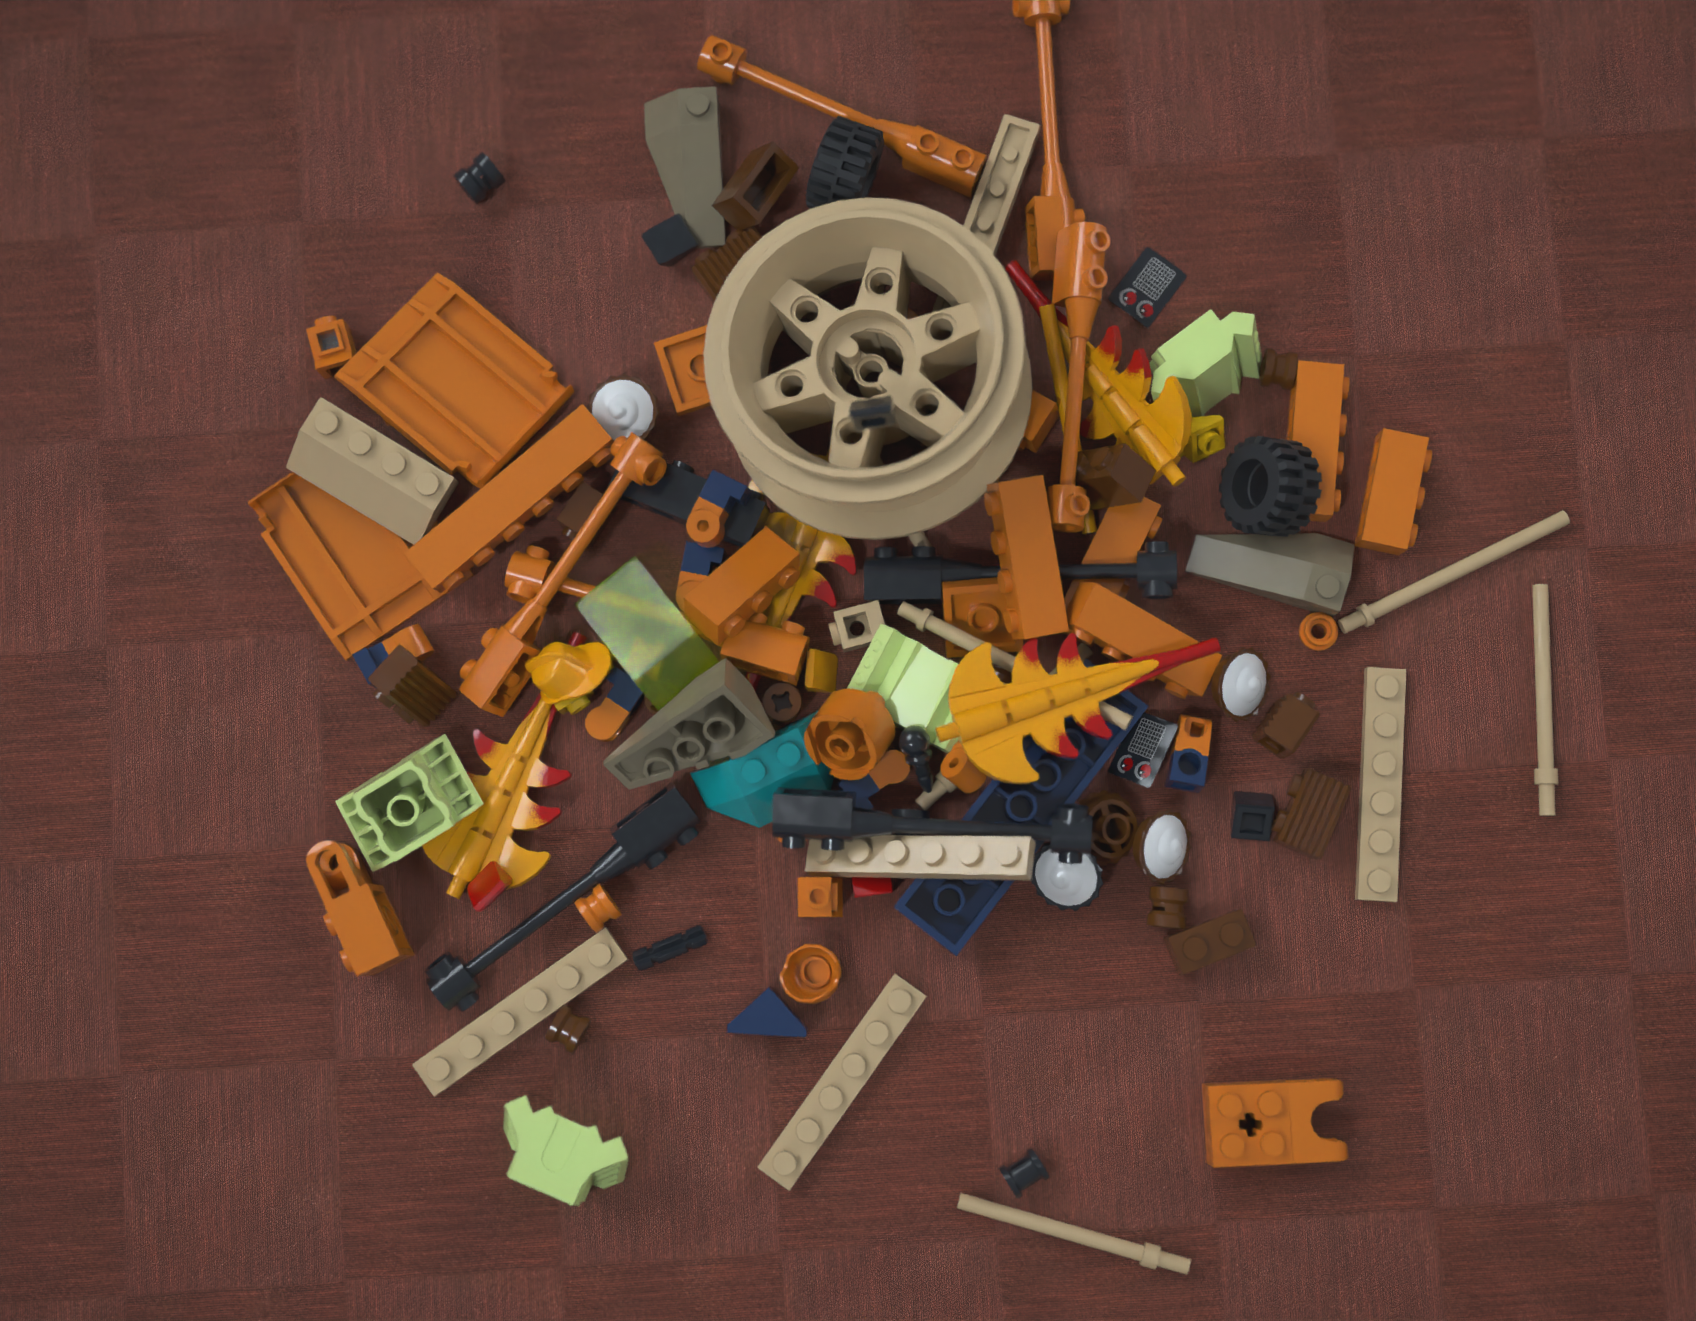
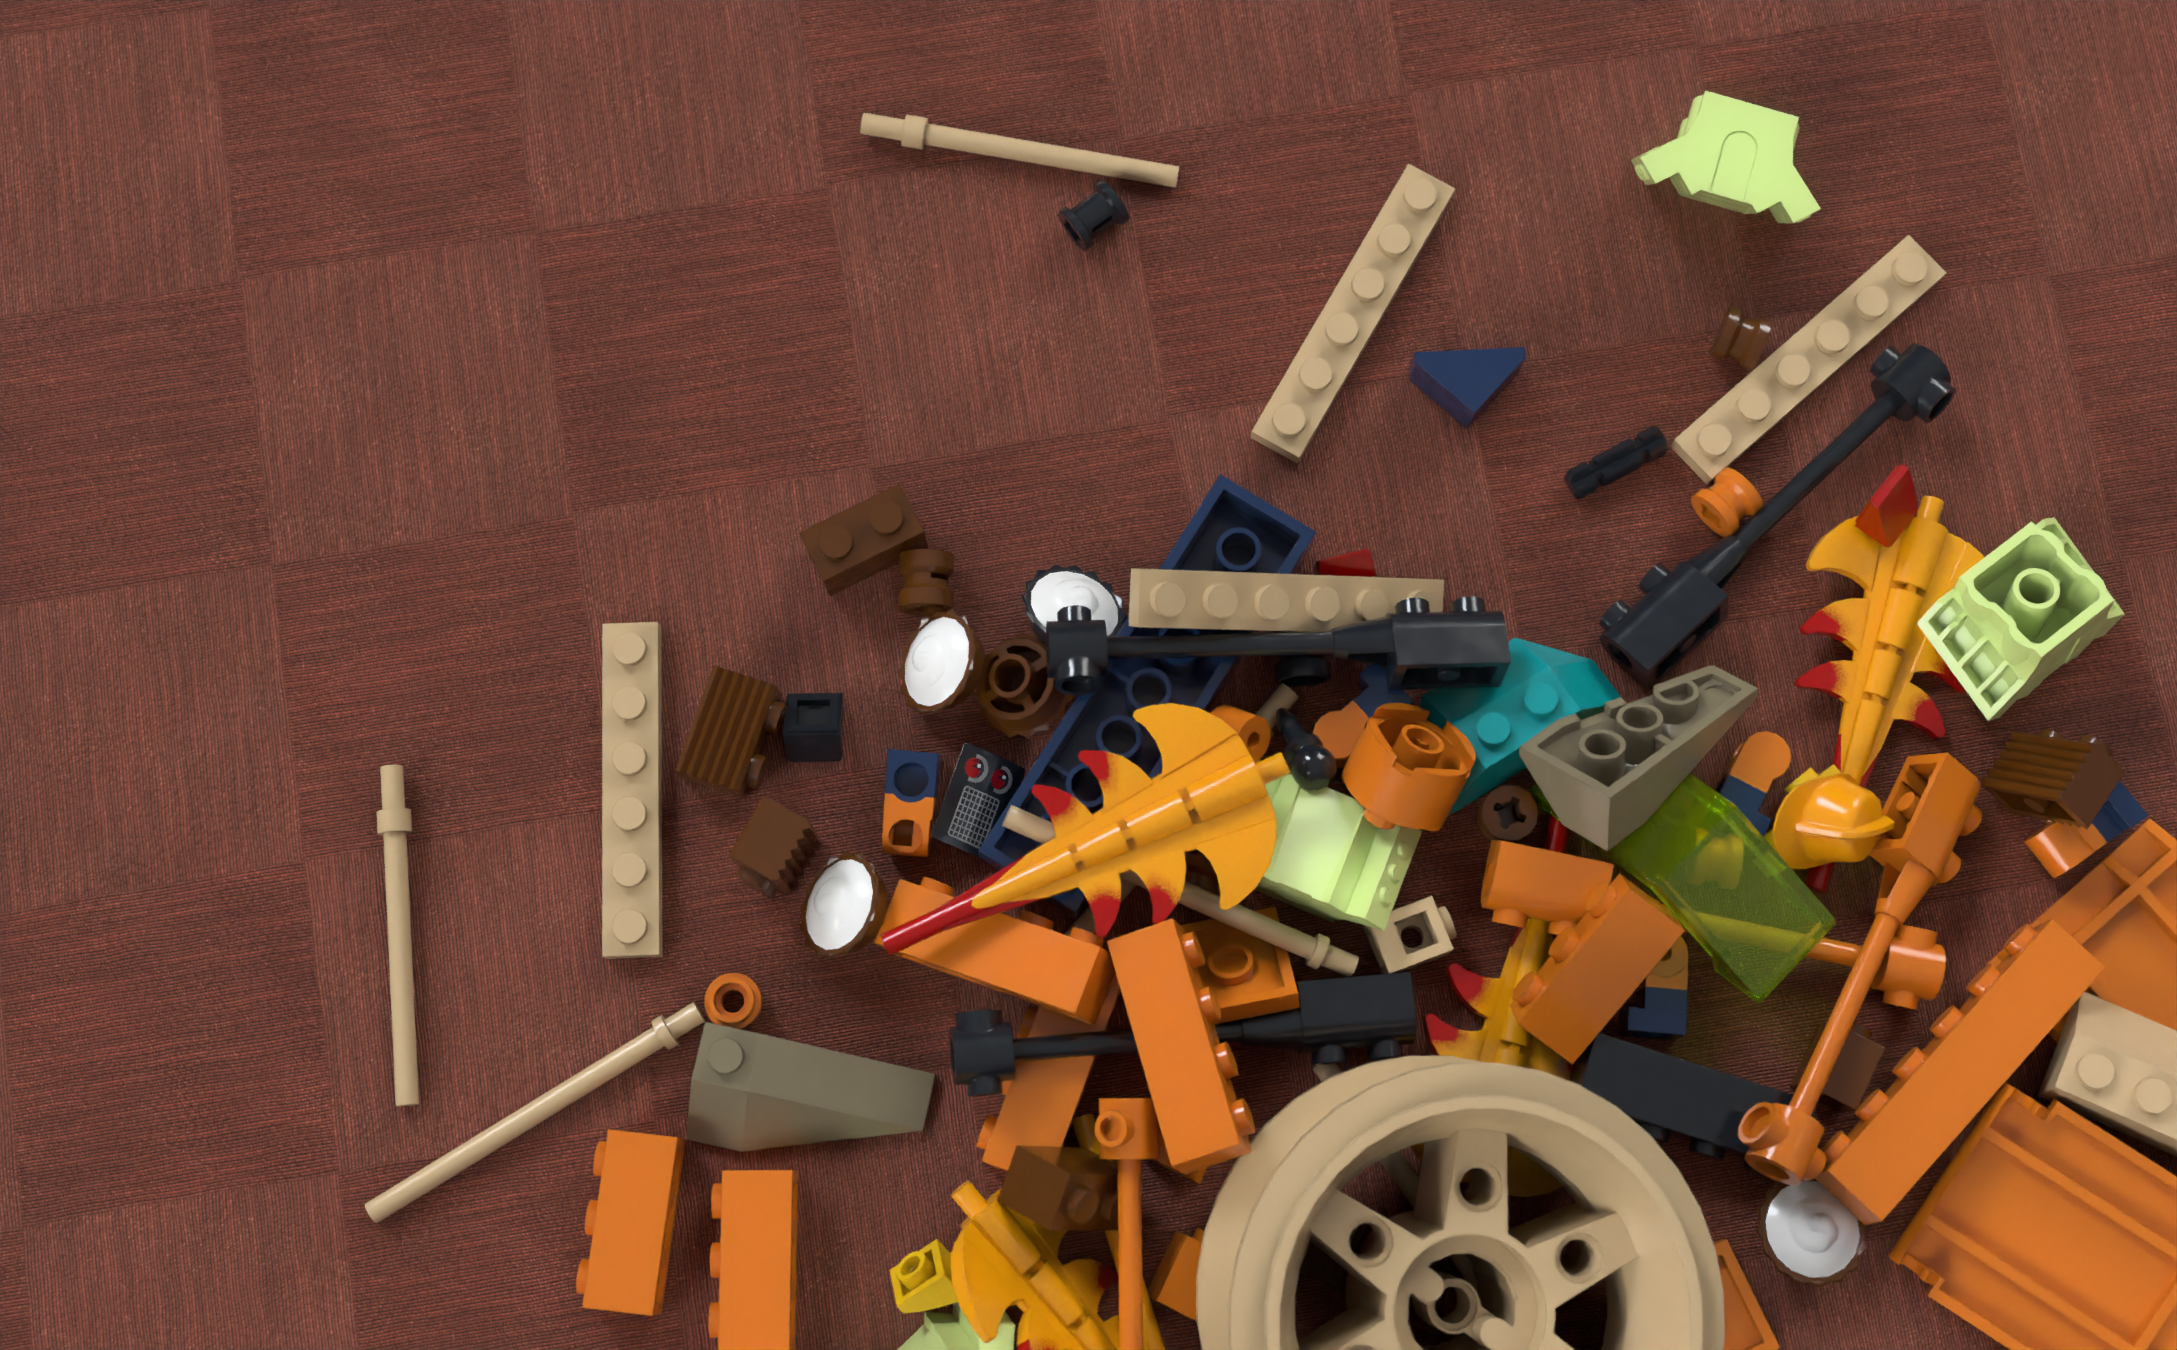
camera: 170 degrees right, 5 degrees down
orange brick [306,841,415,976] -> none
leg [686,470,752,548] -> none
orange hair [779,944,842,1004] -> none
orange window [798,877,843,918] -> none
light orange slope [805,649,838,693] -> none
black slope [849,396,896,431] -> none
orange brick [1202,1078,1348,1167] -> none
black tyre [1219,436,1322,537] -> none

